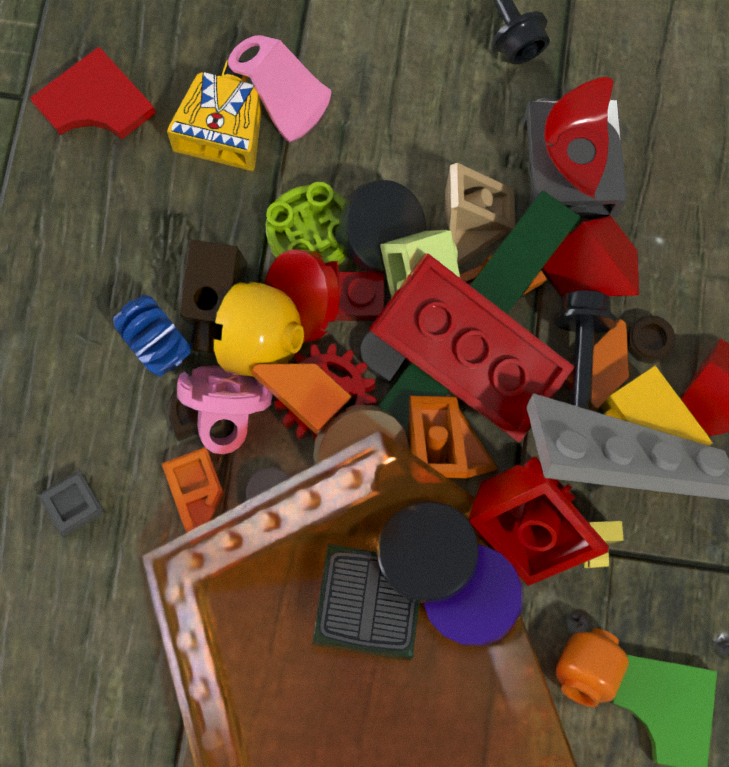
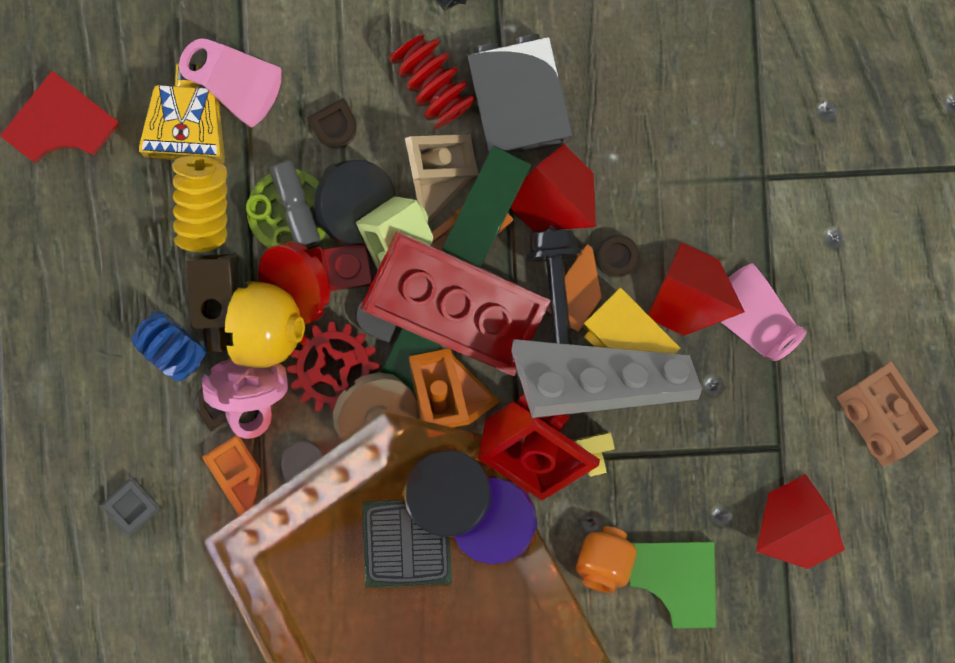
camera: 10 degrees left, 10 degrees up
orange tile [251,364,351,434] -> none
red piece [544,77,614,198] -> none
none -> yellow piece [172,155,227,253]
none -> dark grey piece [269,161,321,247]
none -> dark brown tile [307,98,357,149]
none -> red piece [389,34,476,130]

